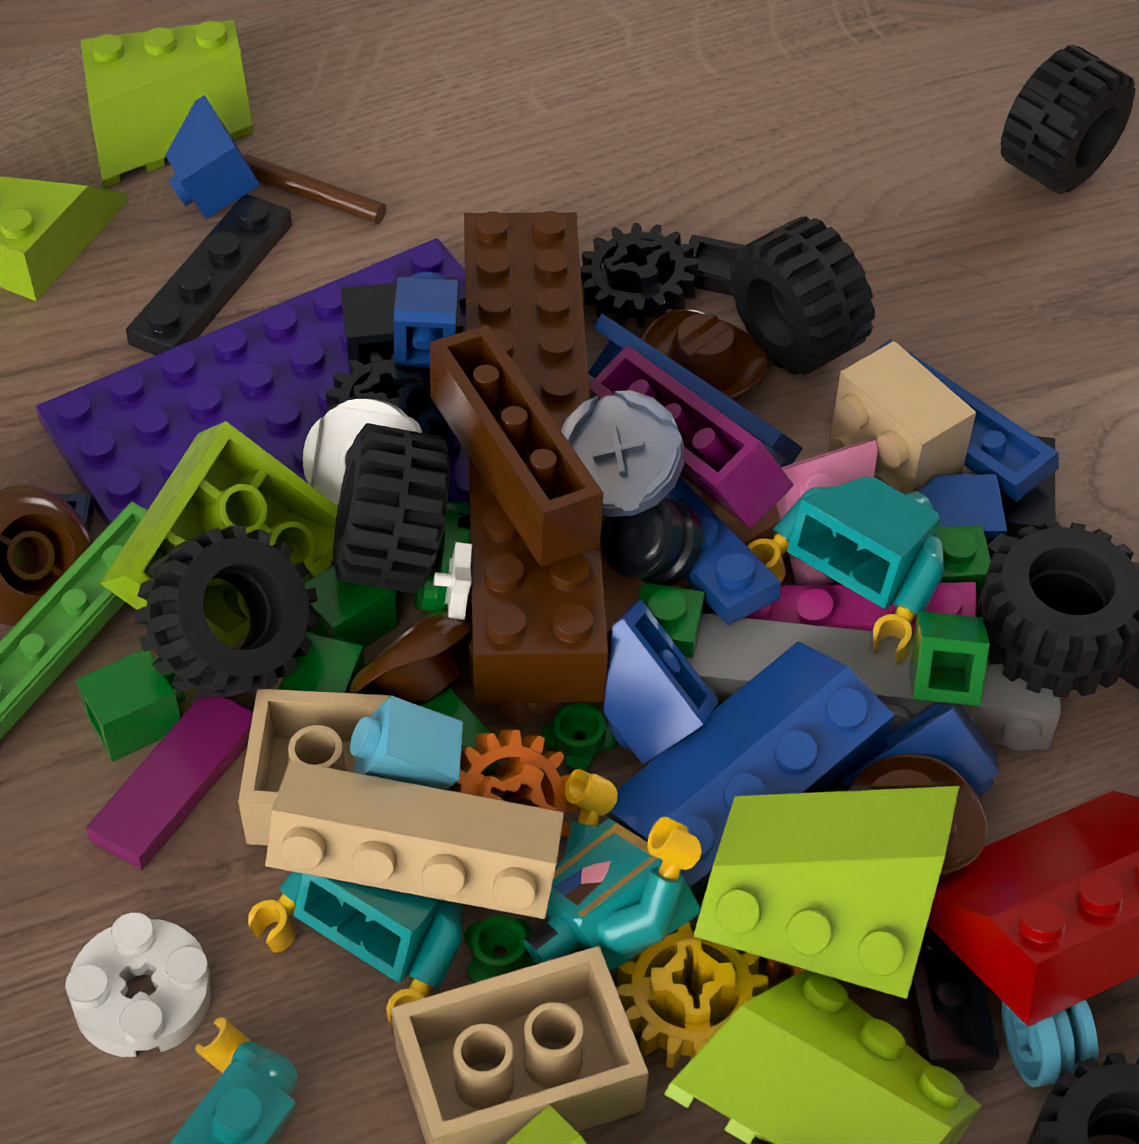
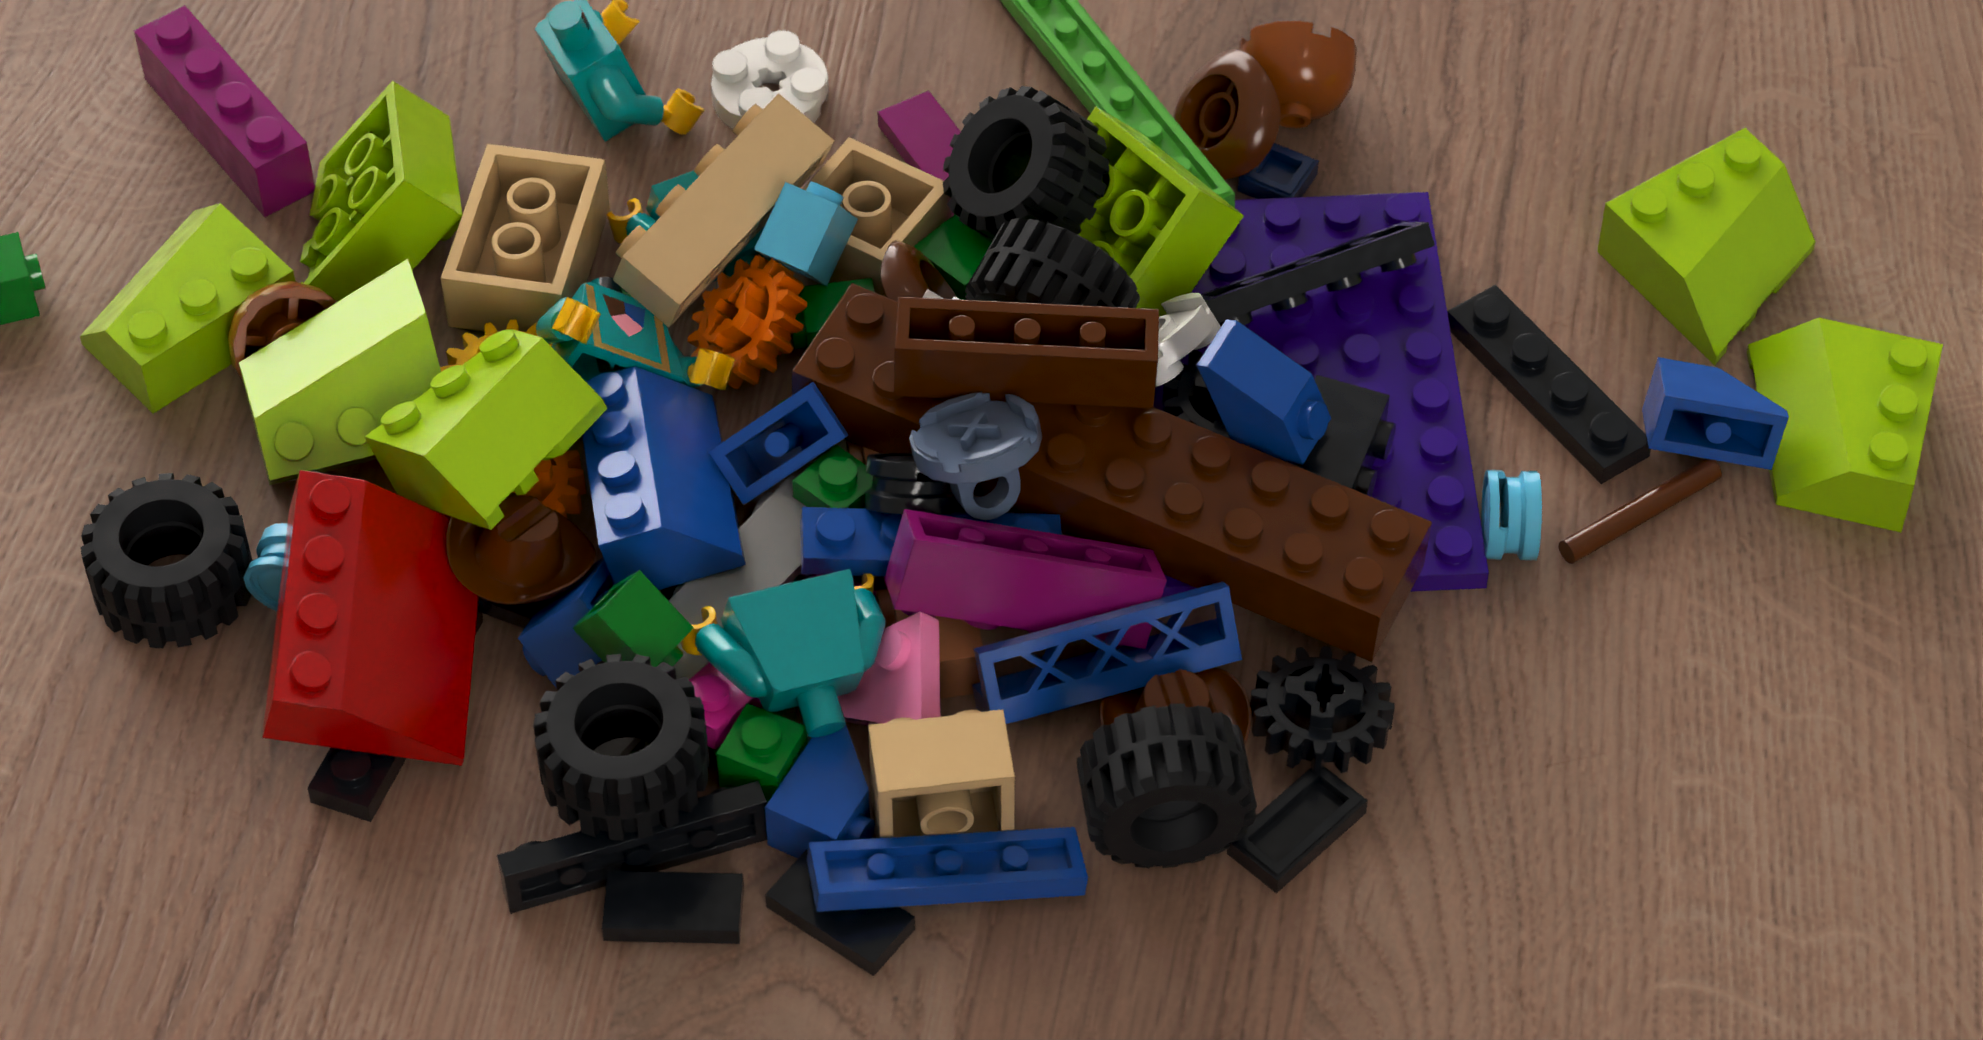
camera: 120 degrees right, 0 degrees up
none -> black plate [1201,221,1435,326]
none -> medium azure wheel [1481,470,1542,560]

